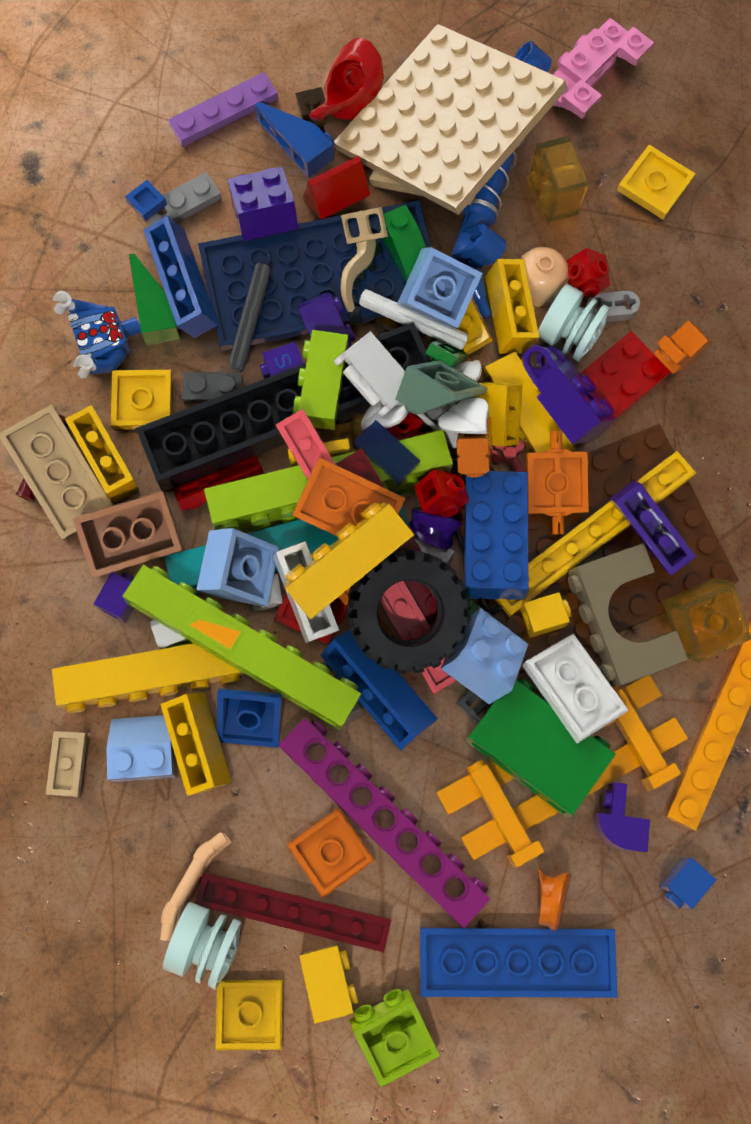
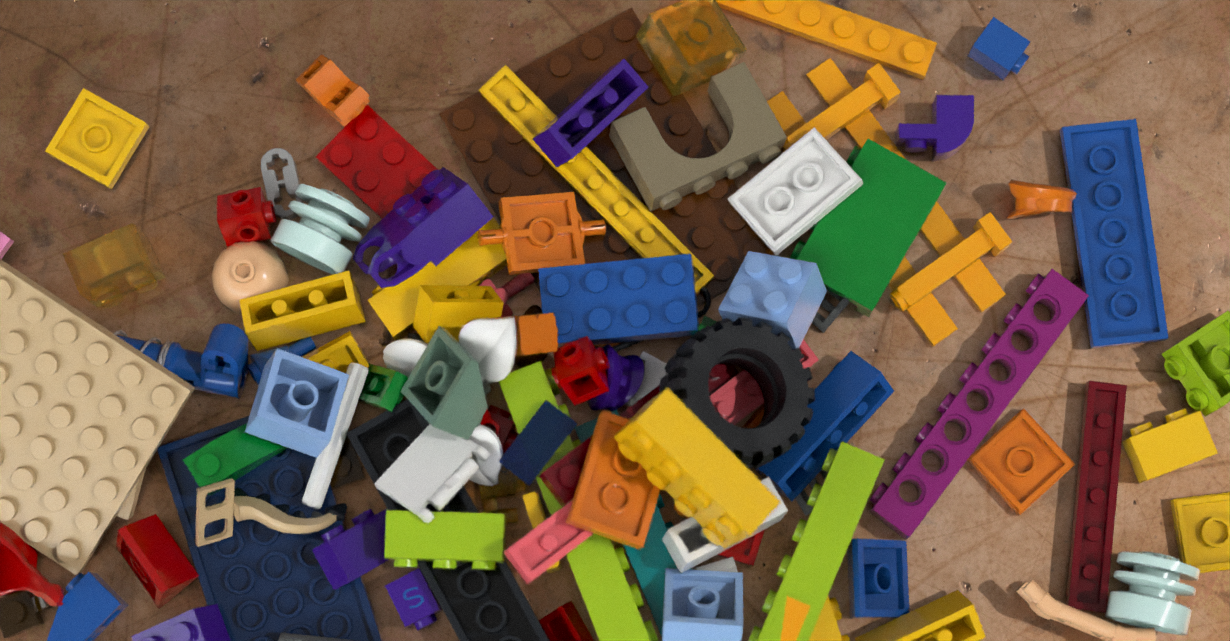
camera: 90 degrees left, 5 degrees up
yellow brick [520,592,571,638] -> none

